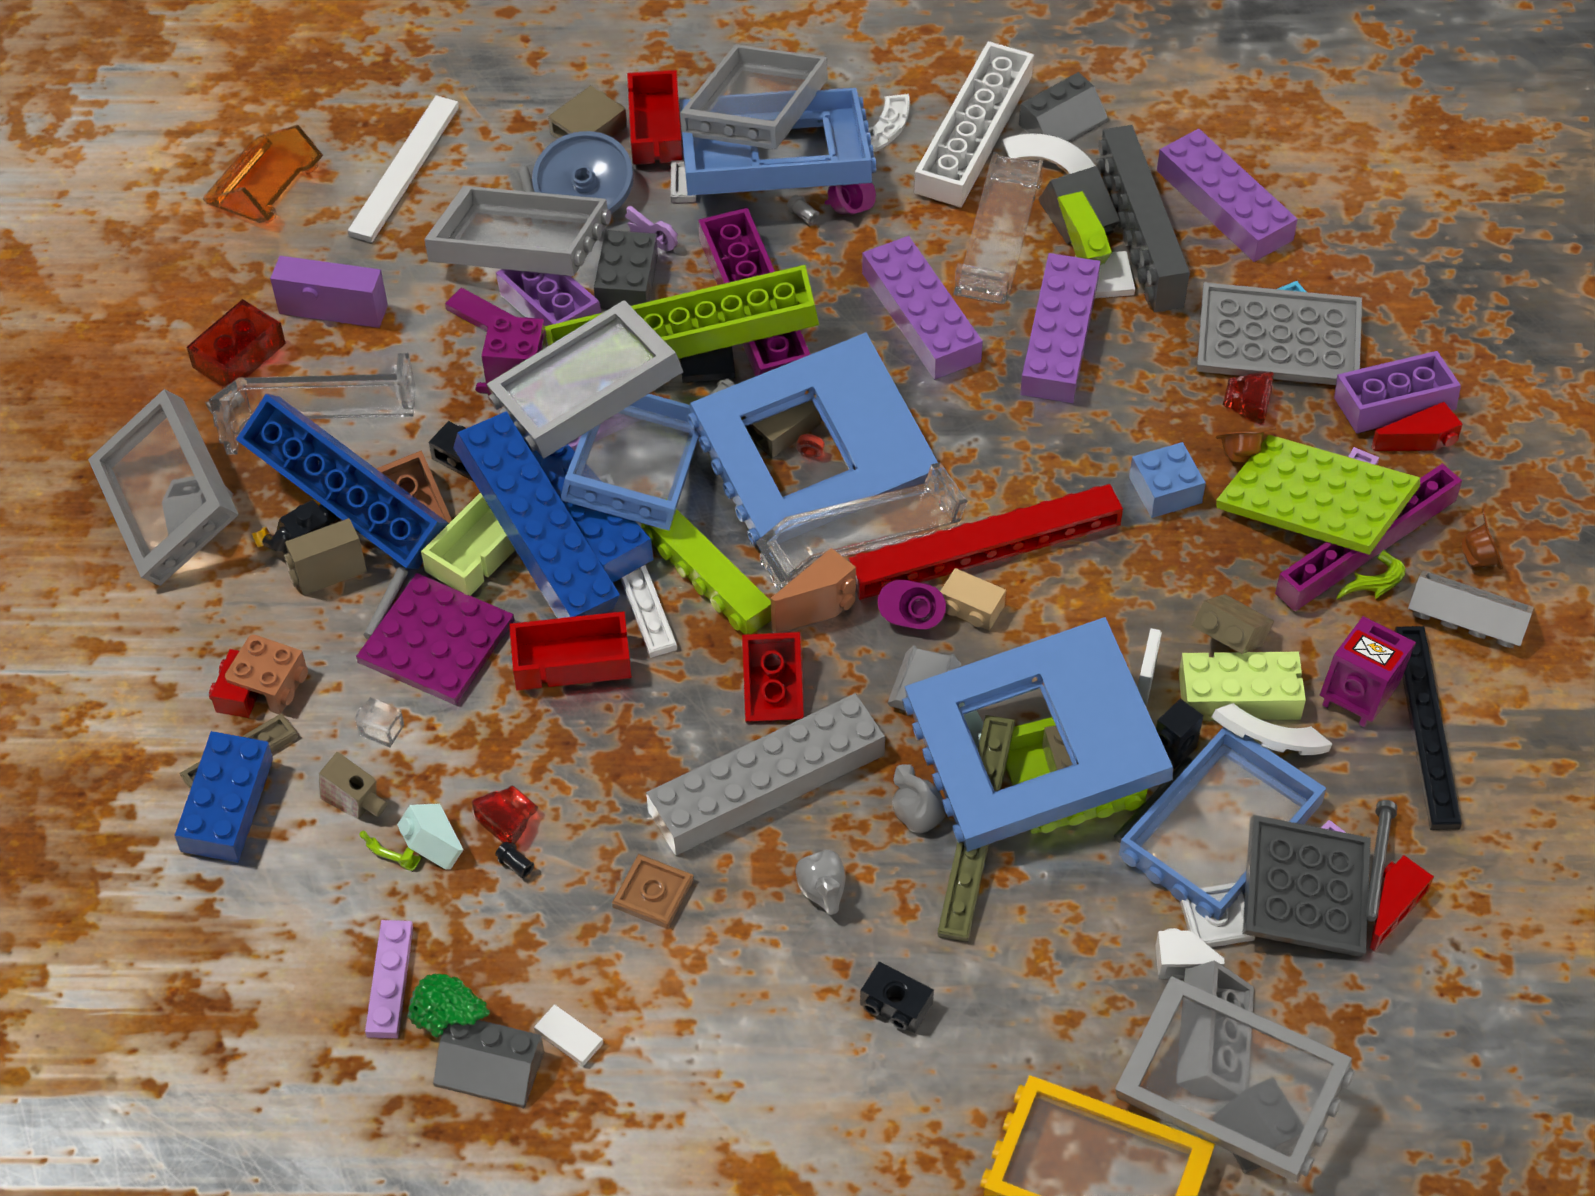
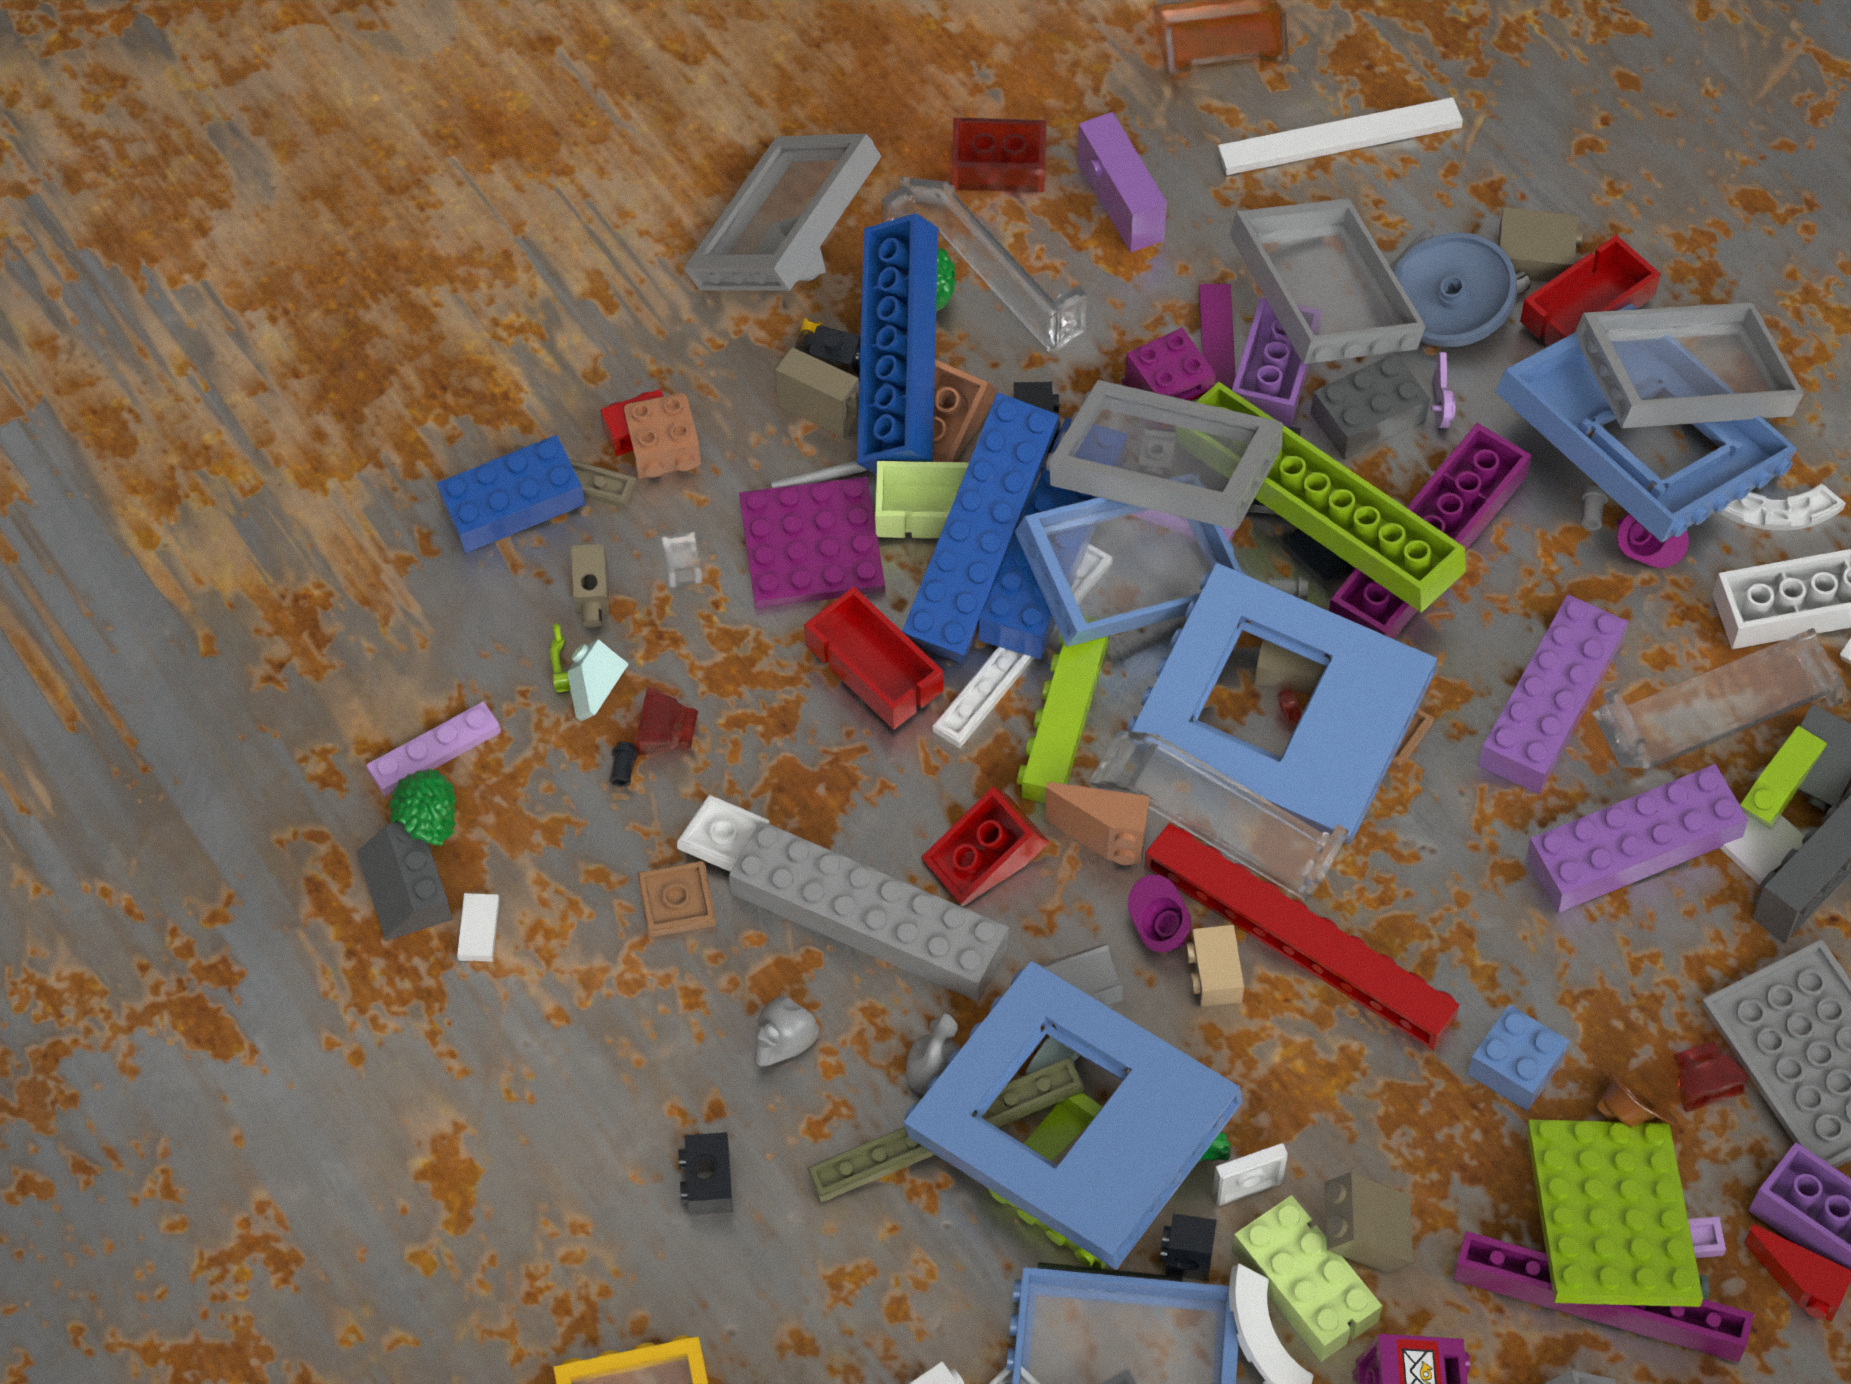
camera: 55 degrees right, 5 degrees up
lime piece [1336,550,1406,599] -> none
none -> white tile [677,795,769,872]

